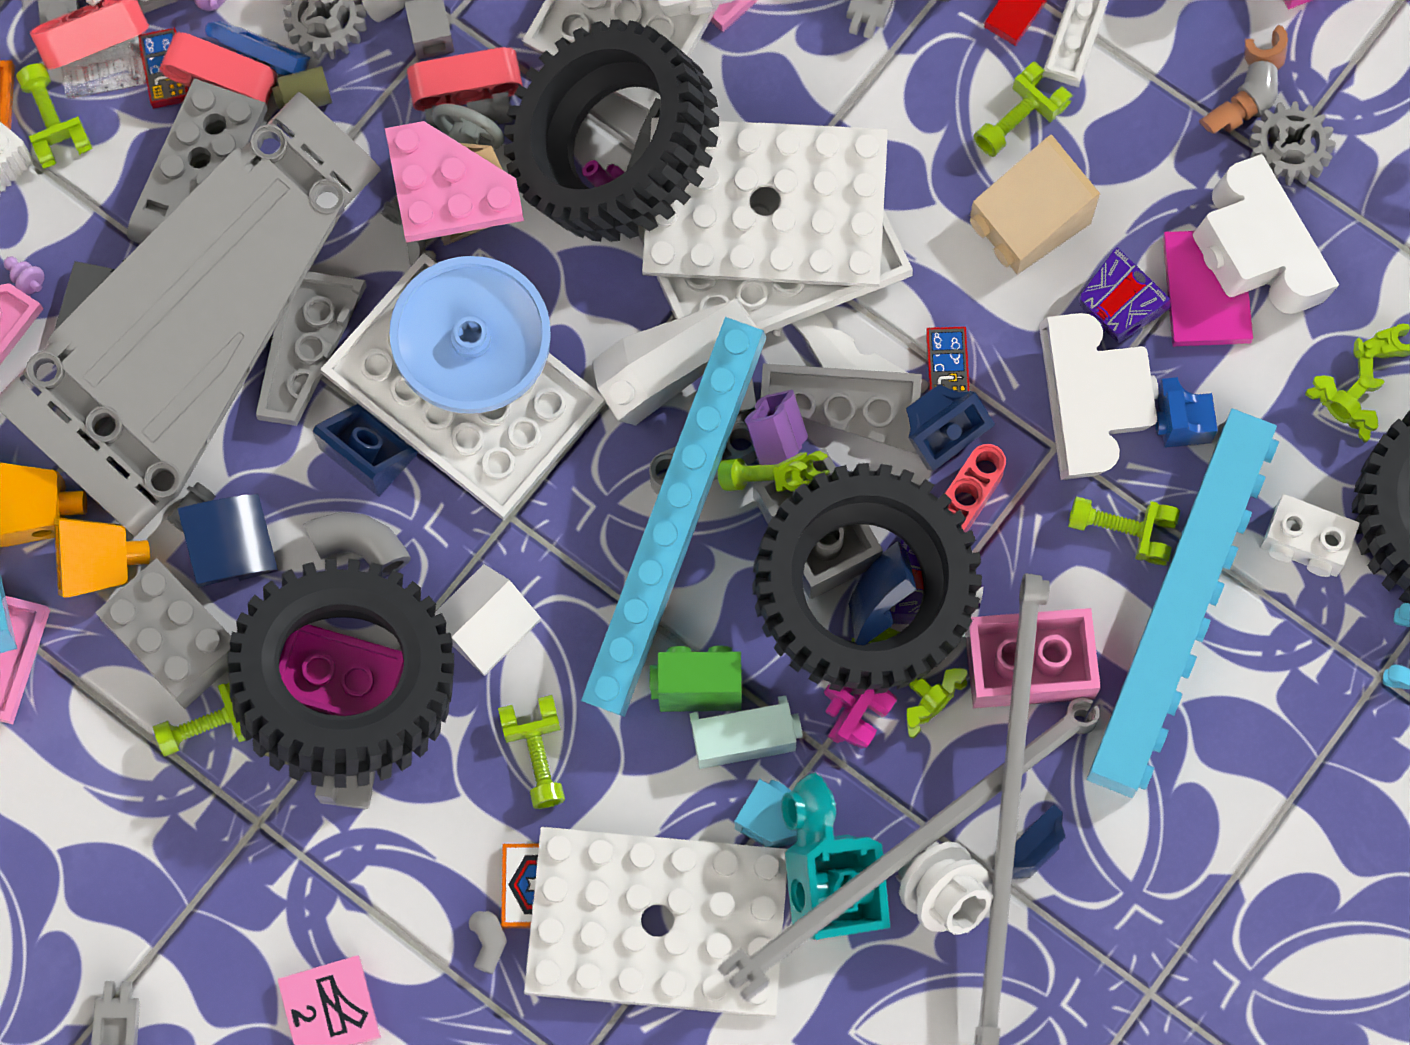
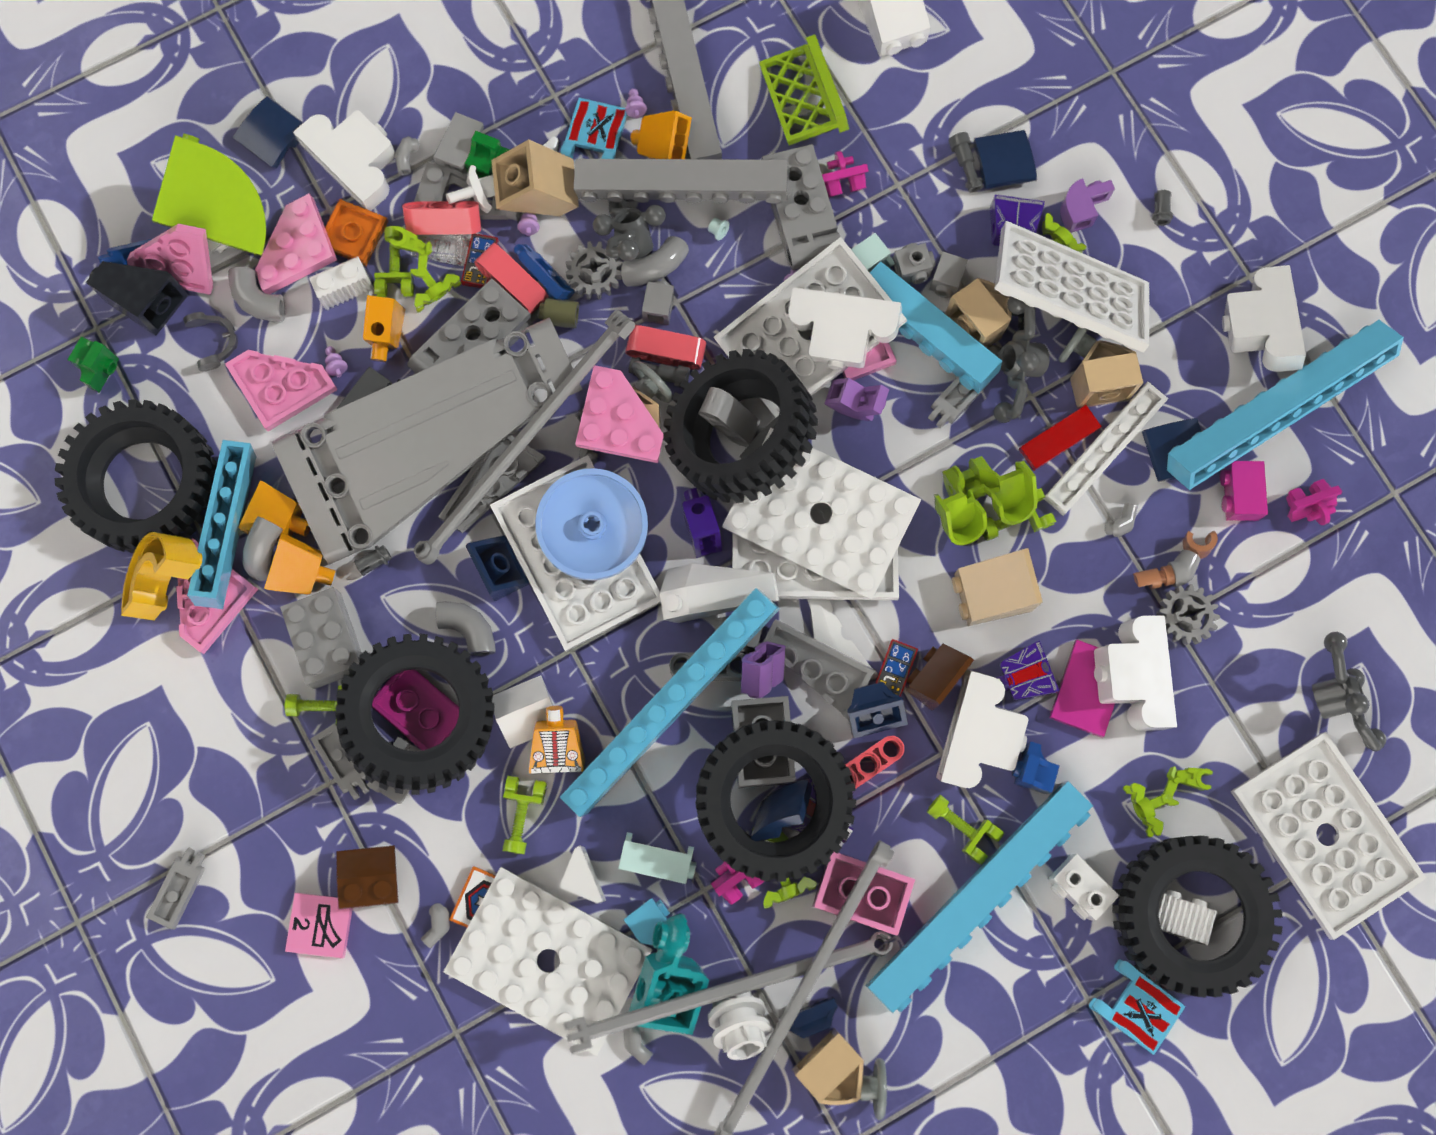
camera: 20 degrees right, 5 degrees up
dark blue slope [177,494,278,588] -> none
magenta arm [582,160,625,187] -> none
bright green brick [650,646,741,712] -> none
lime bar [718,451,831,491] -> none
none -> light grey cylinder [243,516,283,581]
none -> light grey hinge [310,723,370,800]
none -> reddish brown slope [336,845,399,909]
none -> light orange torso [363,295,405,362]
none -> lime piece [390,226,461,313]
none -> light grey hinge [414,310,635,565]
none -> torso [529,706,585,773]
none -> white slope [559,846,606,903]
none -> light grey arm [623,1026,653,1065]
none -> dark purple torso [682,488,722,558]
none -> light grey beam [699,387,760,447]
none -> tan piece [792,1028,887,1120]
none -> medium lavender brick [824,378,889,421]
none -> reddish brown slope [906,643,974,711]
none -> lime piece [934,456,1038,545]
none -> light grey arm [1105,504,1138,537]

